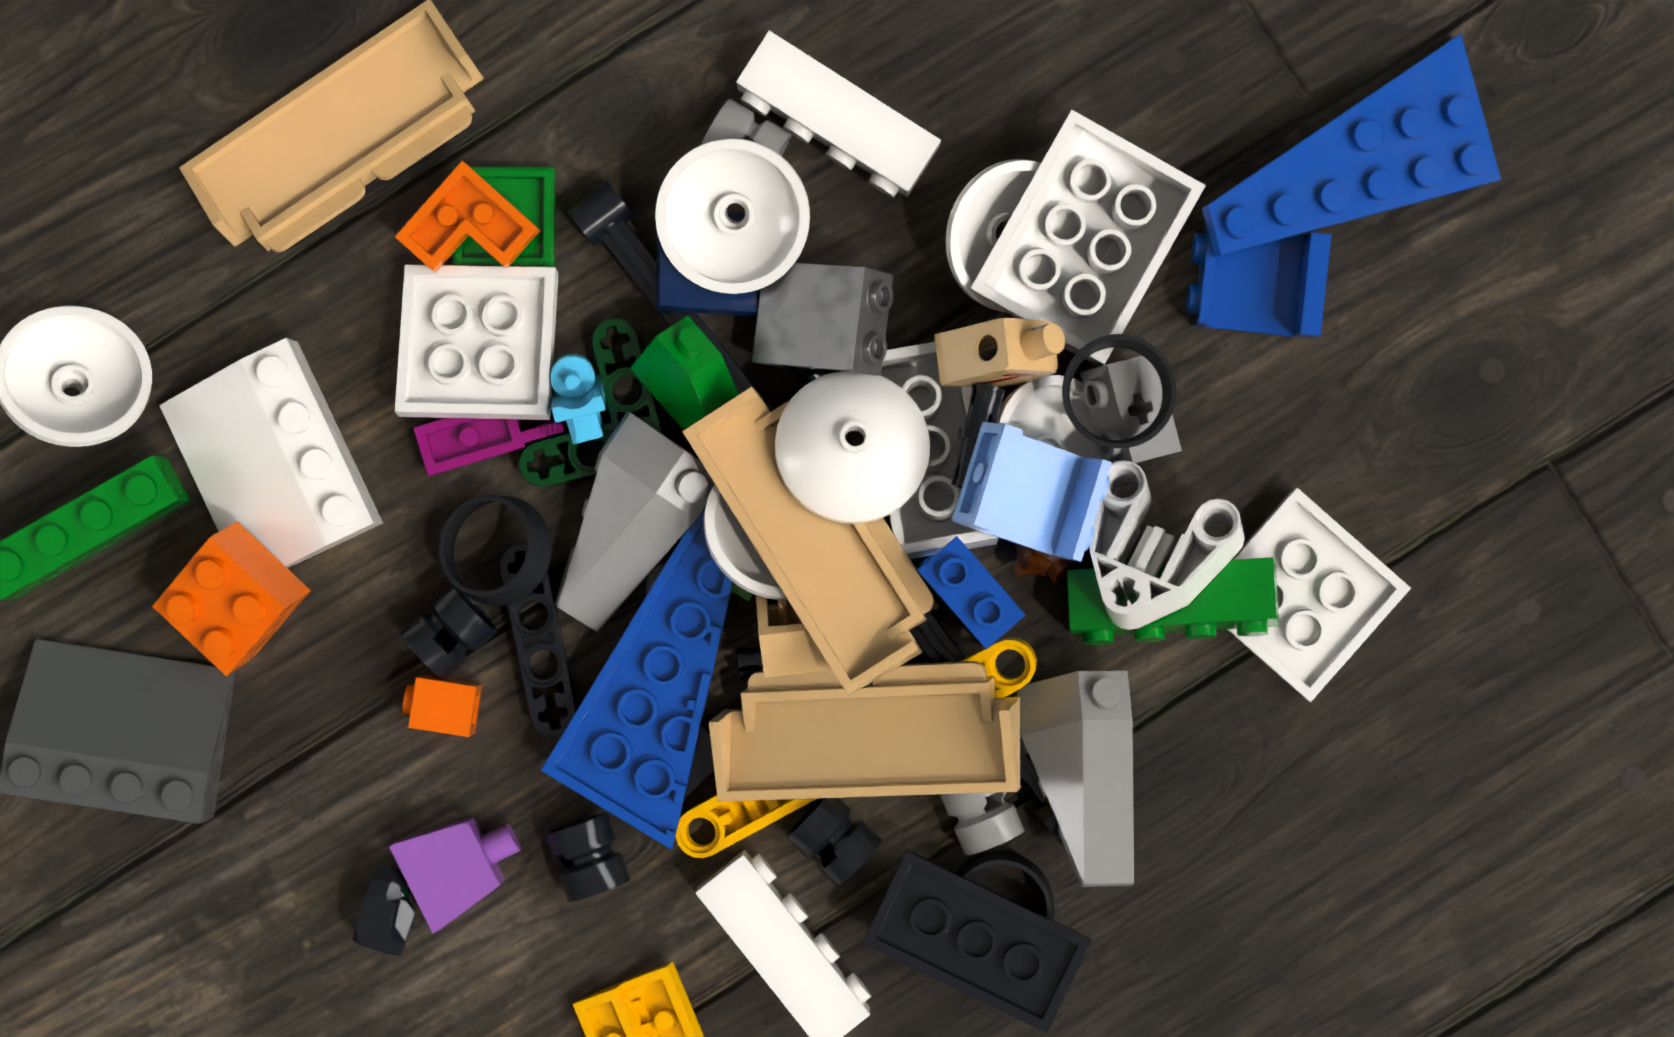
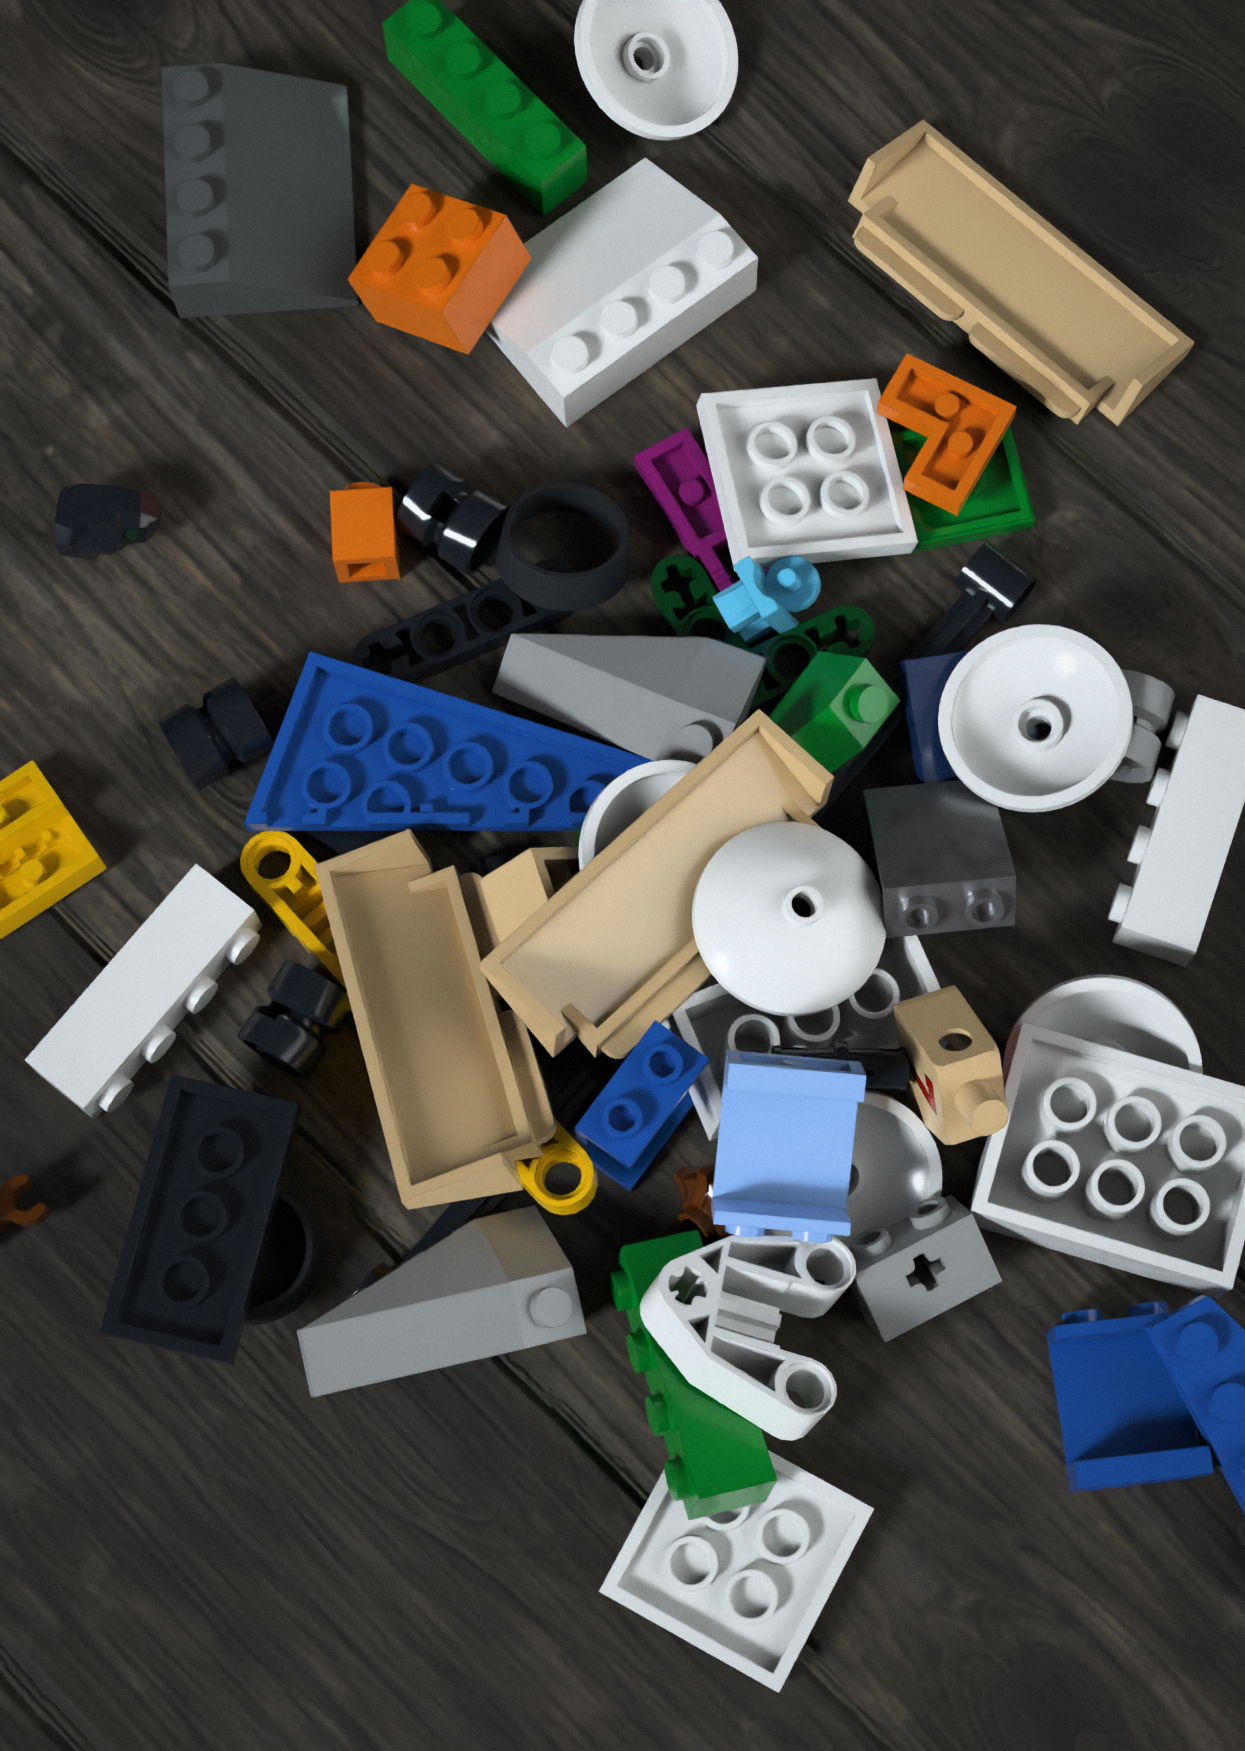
camera: 80 degrees right, 15 degrees down
medium lavender torso [389,817,521,934] -> none
light grey wheel [940,792,1025,855] -> none
black tyre [1062,334,1177,448] -> none

